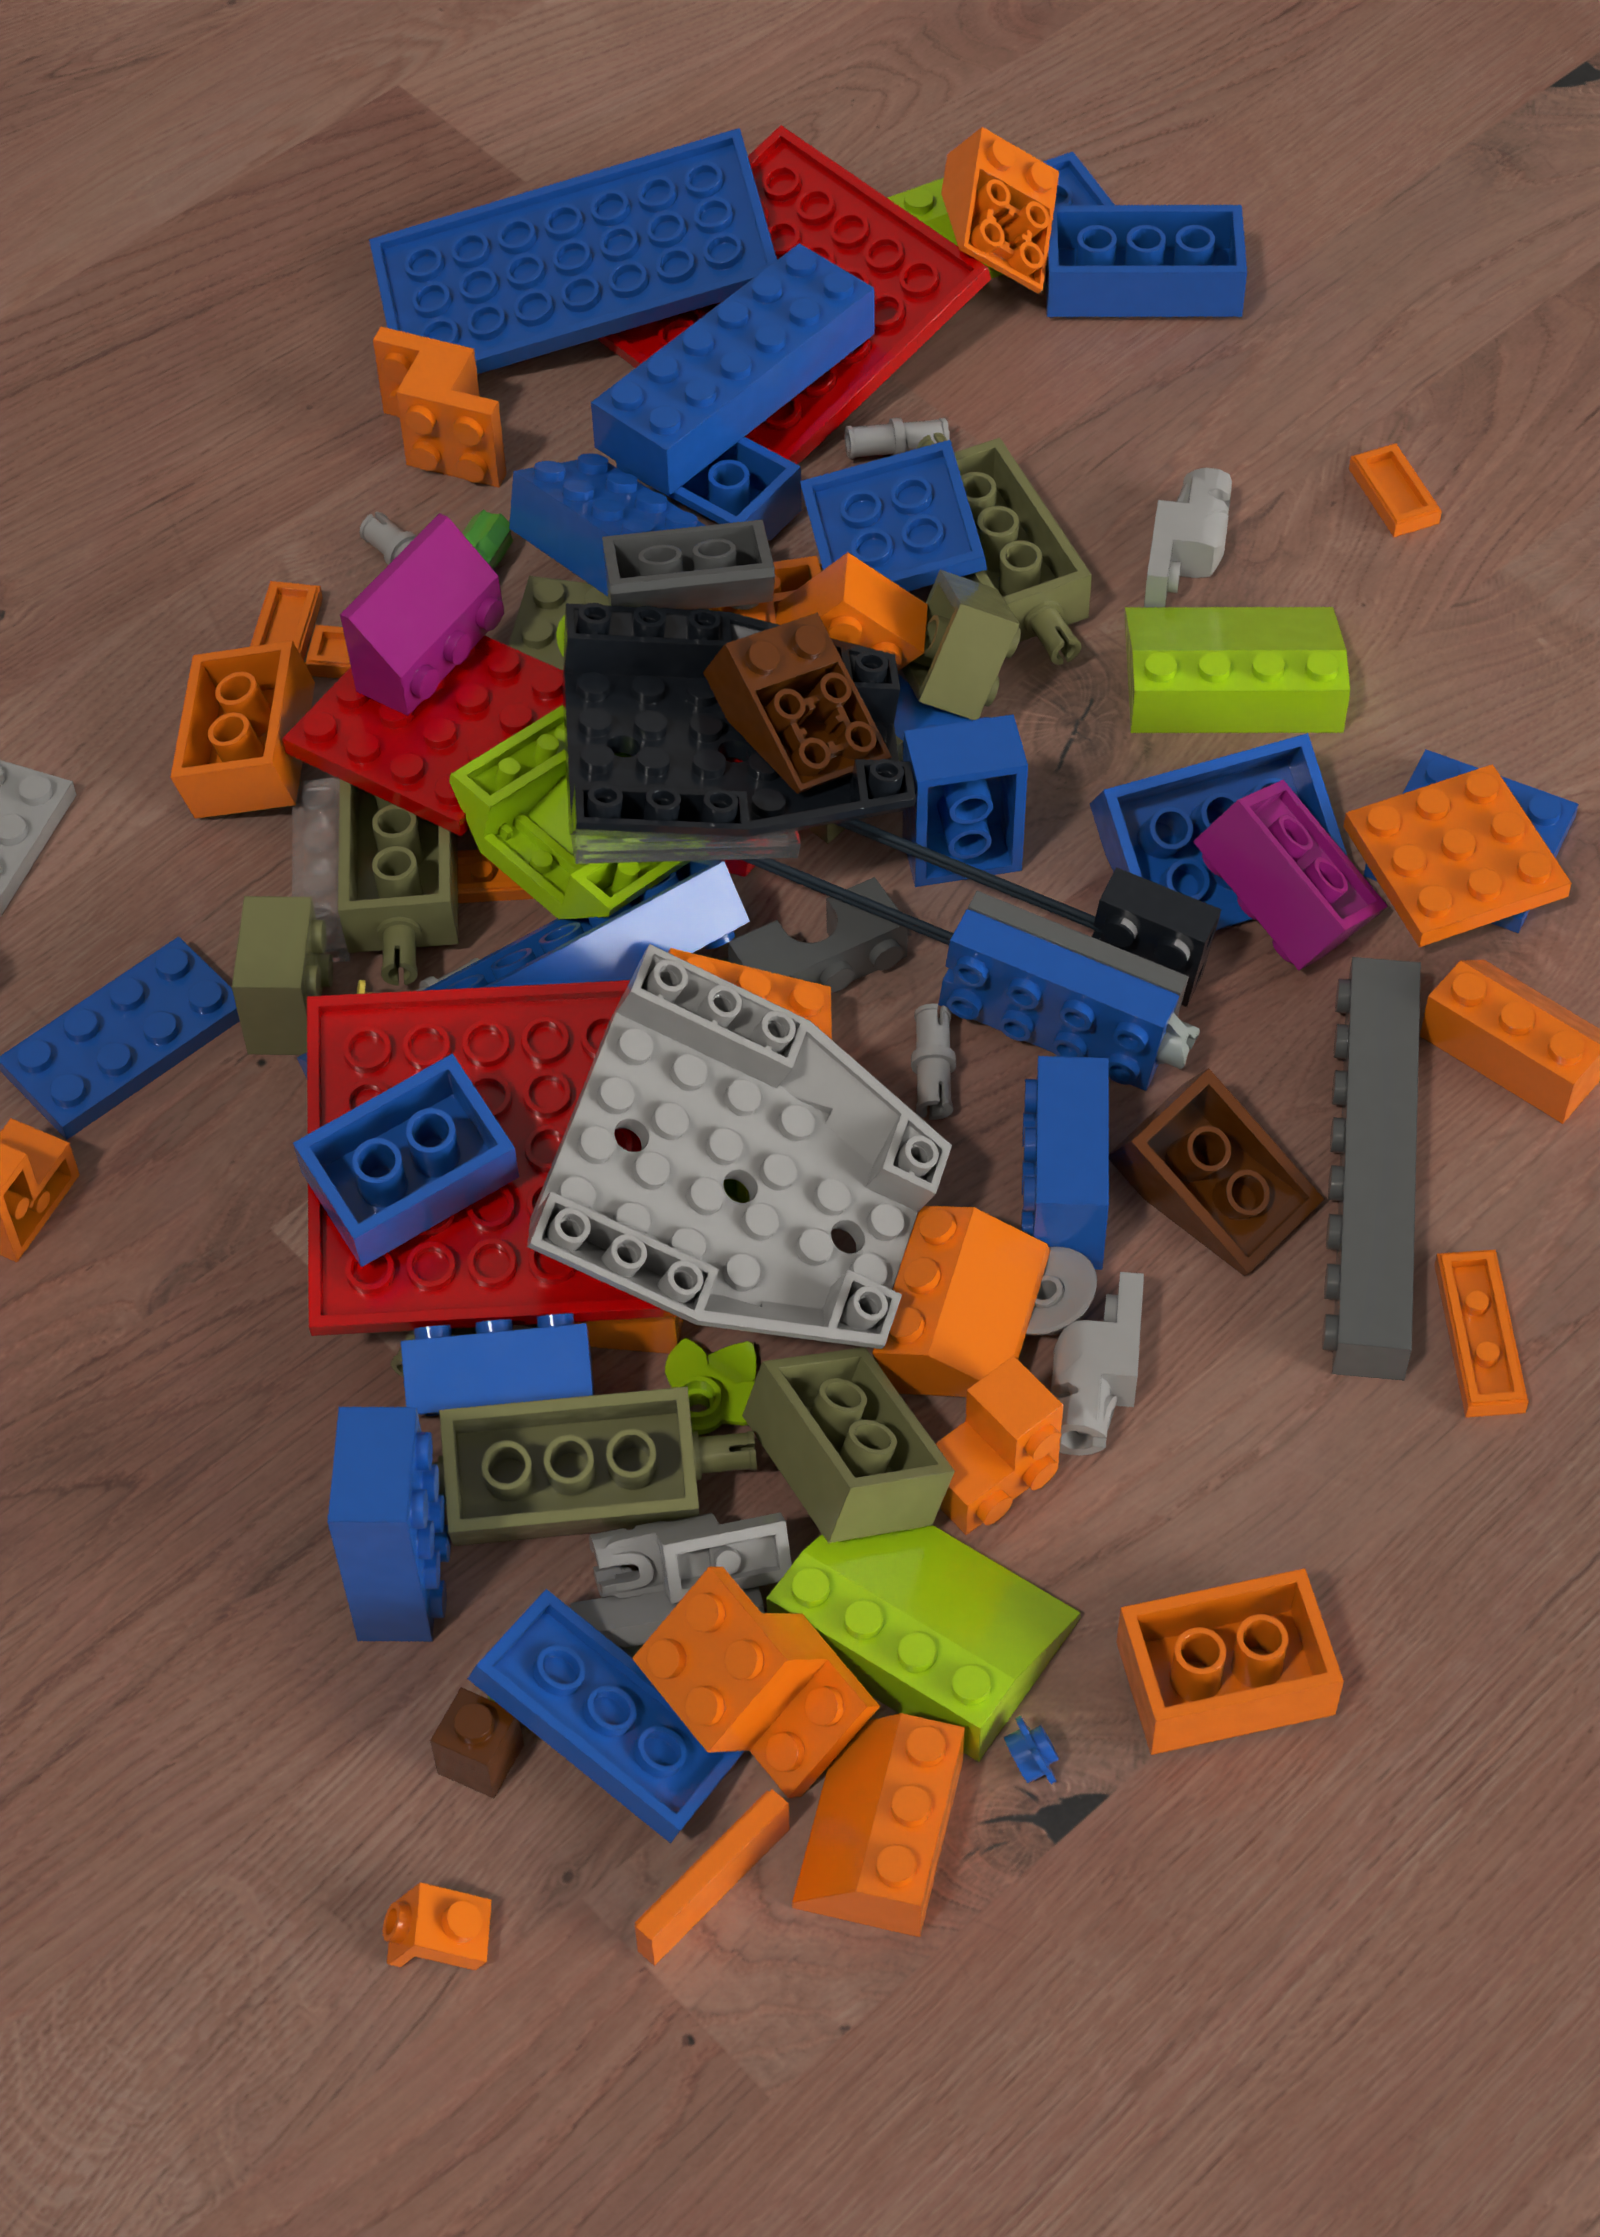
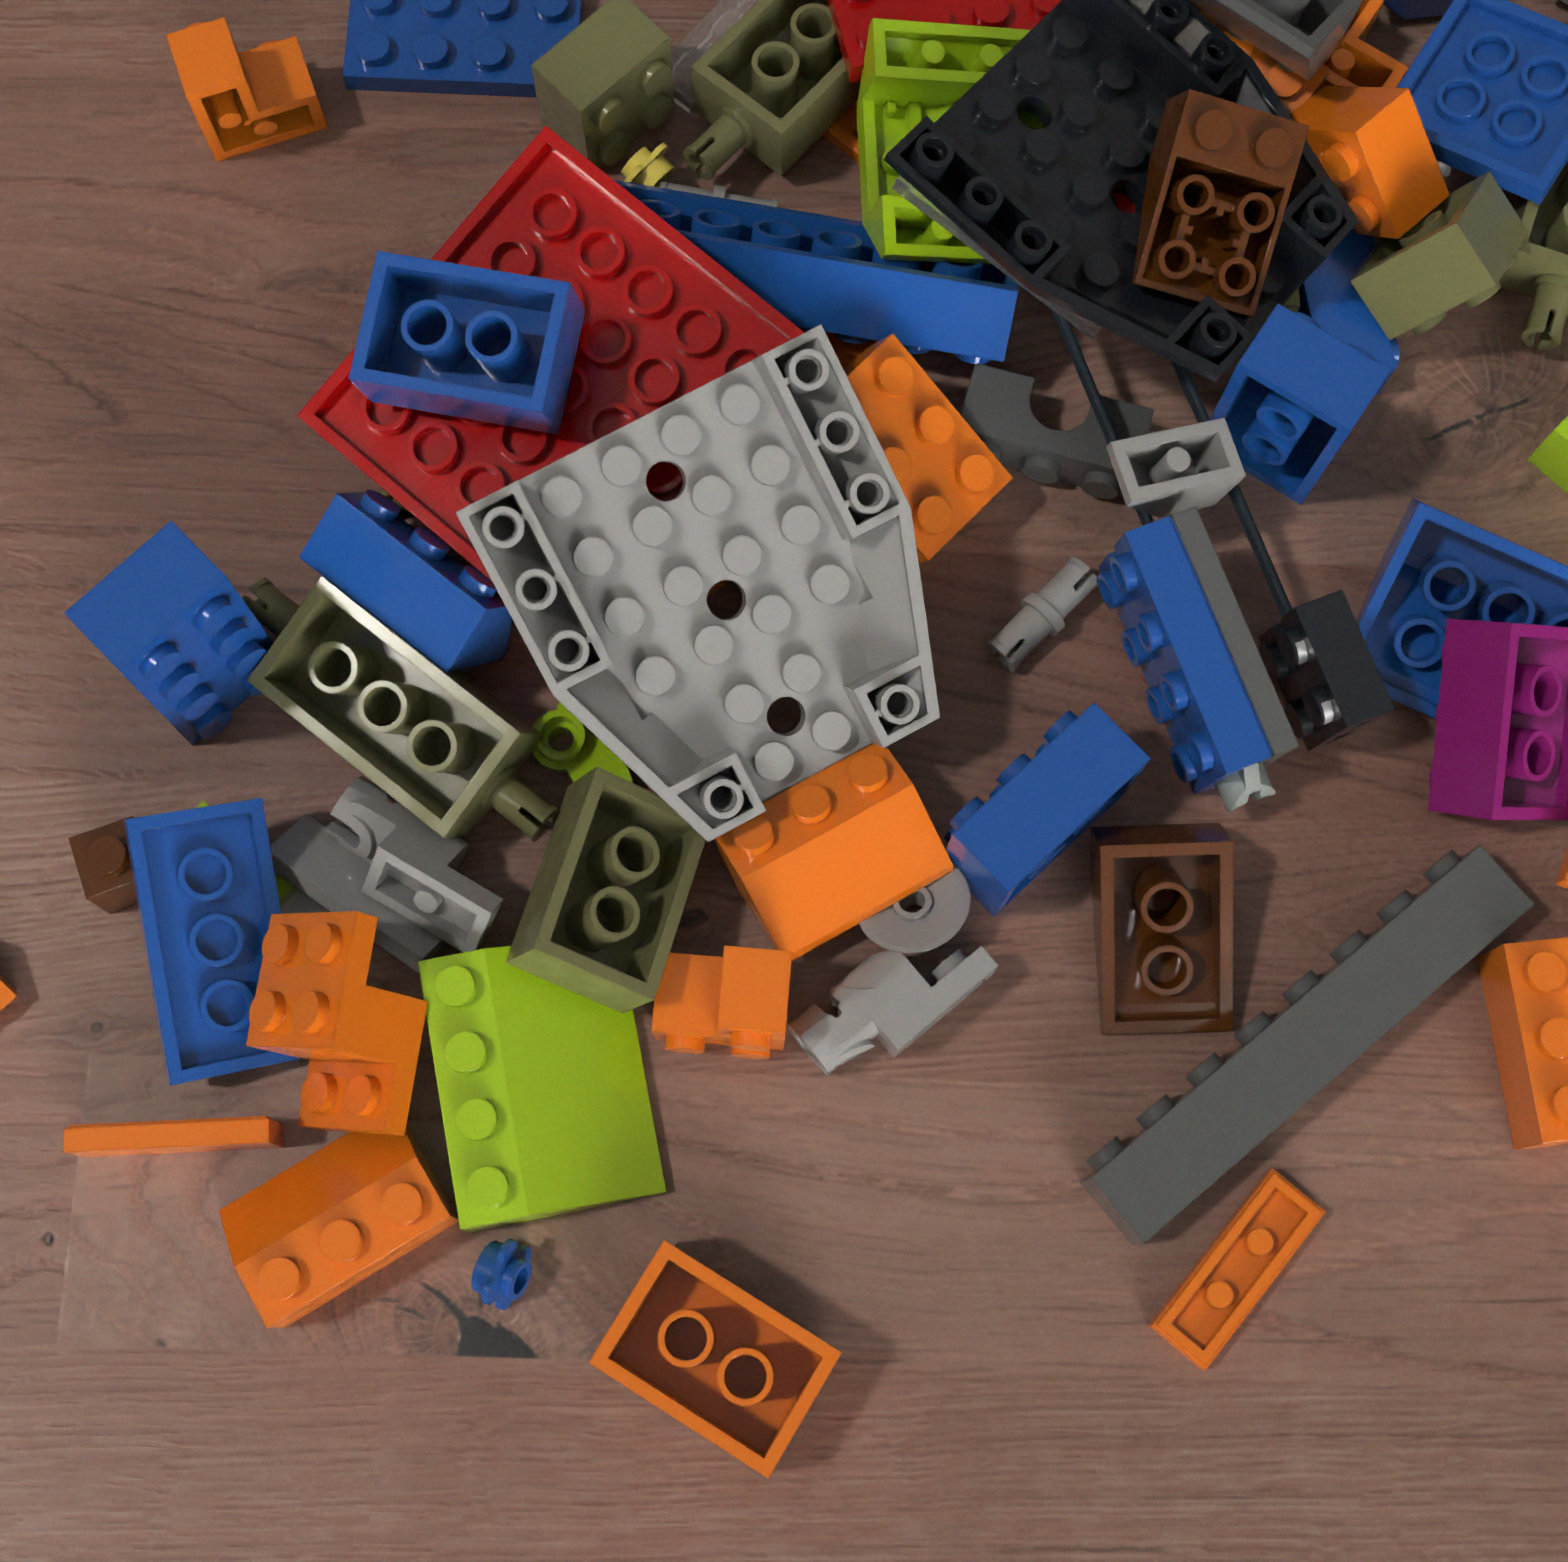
camera: 40 degrees right, 20 degrees up
none -> light grey slope [1106,418,1246,518]

